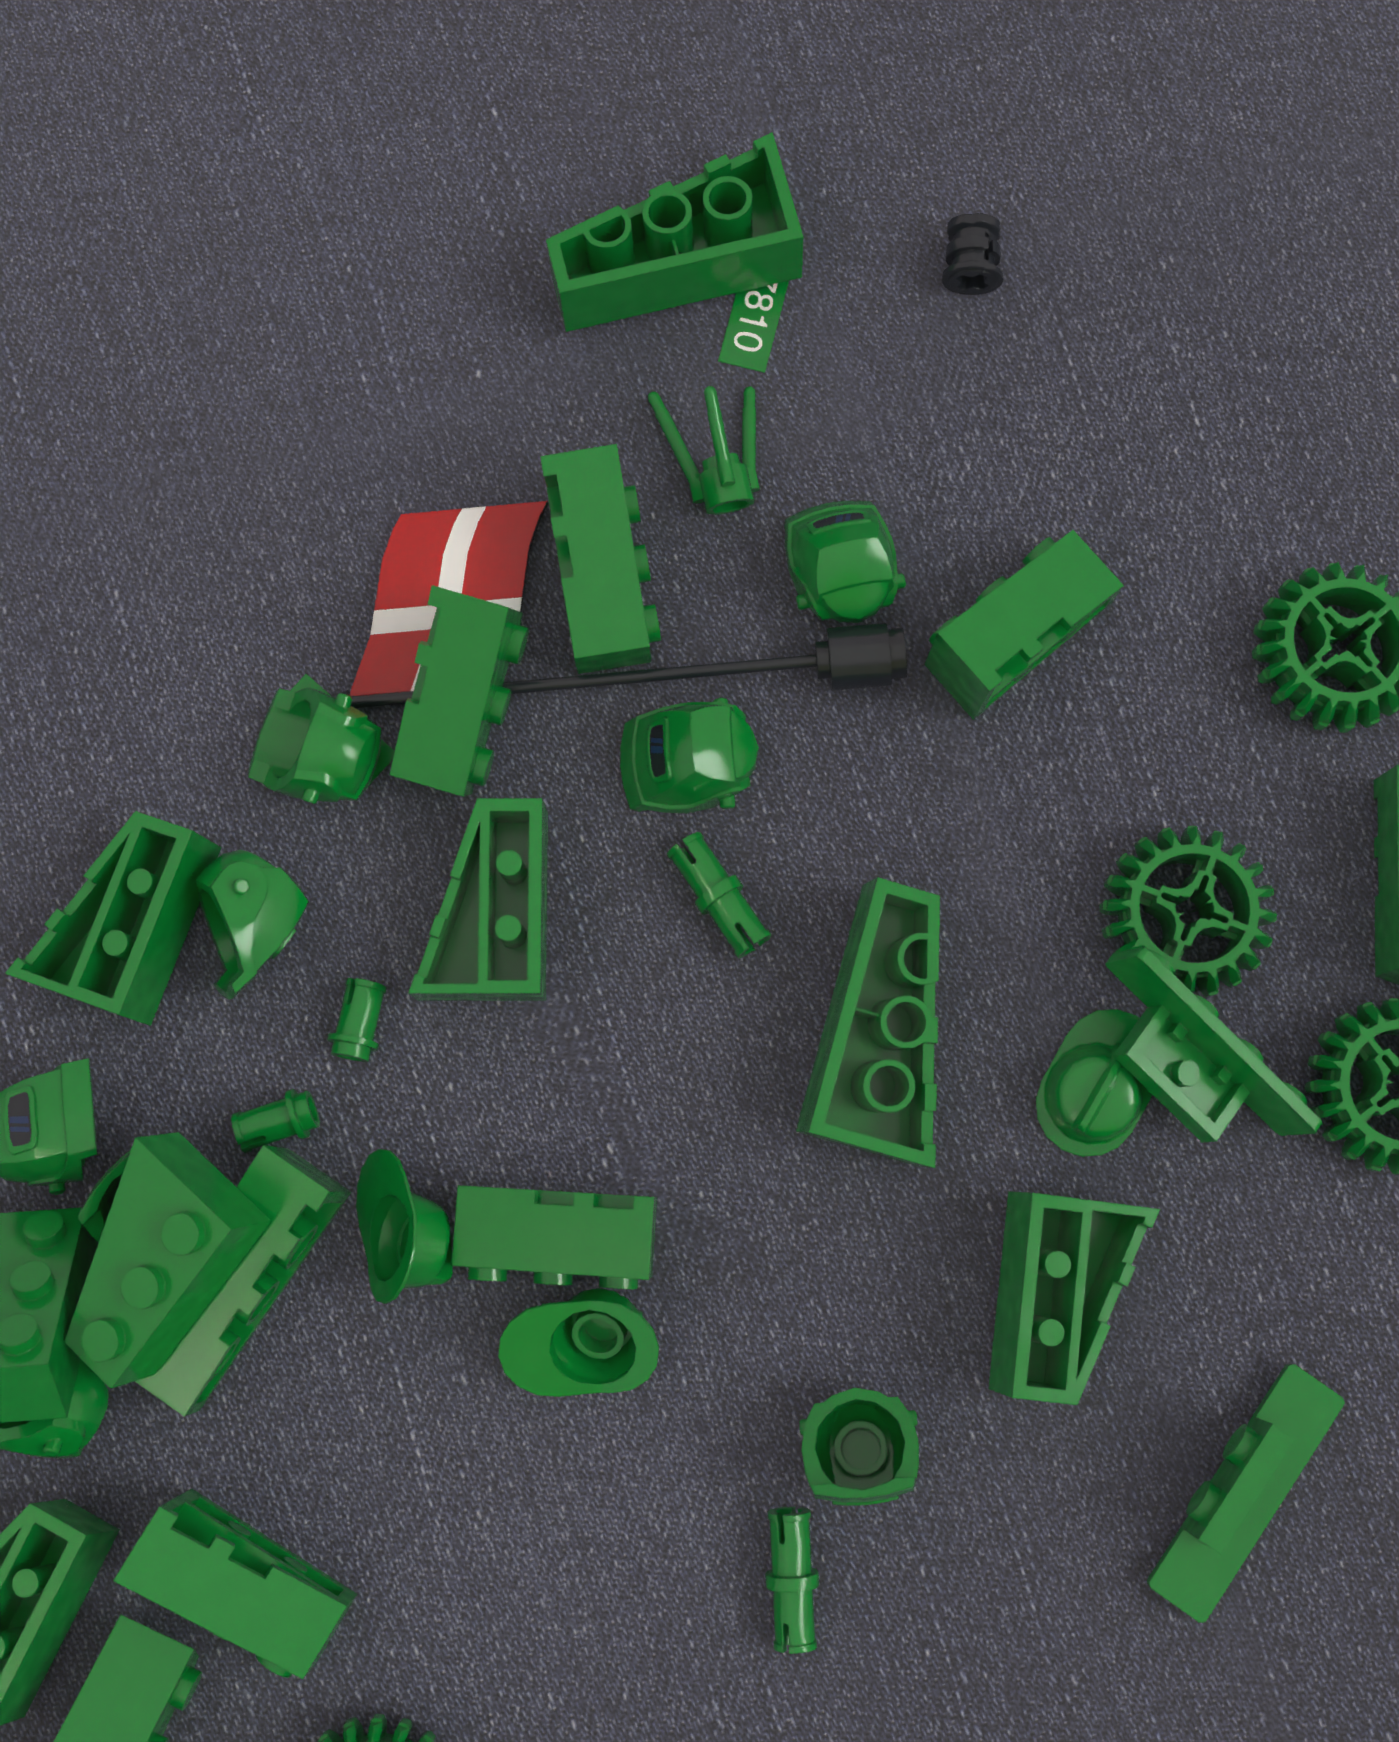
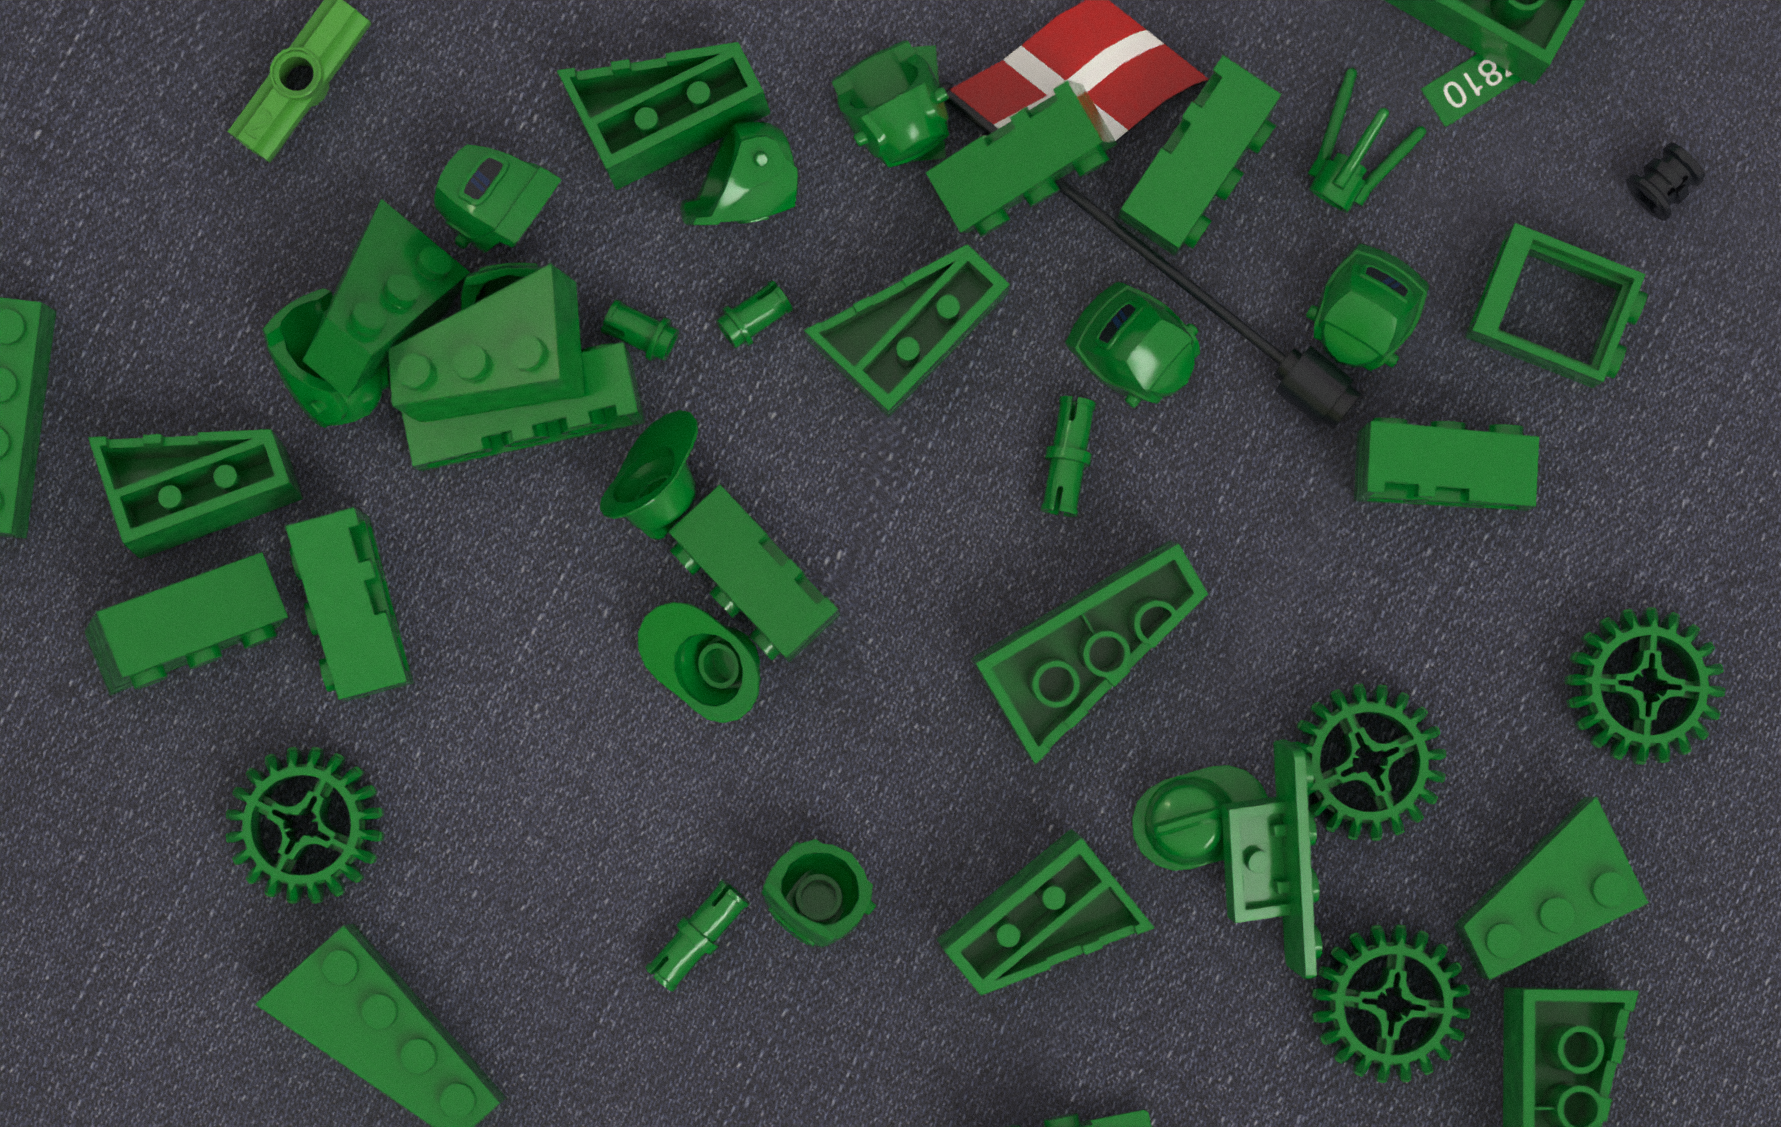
camera: 45 degrees right, 5 degrees up
none -> green window [1465,223,1648,388]

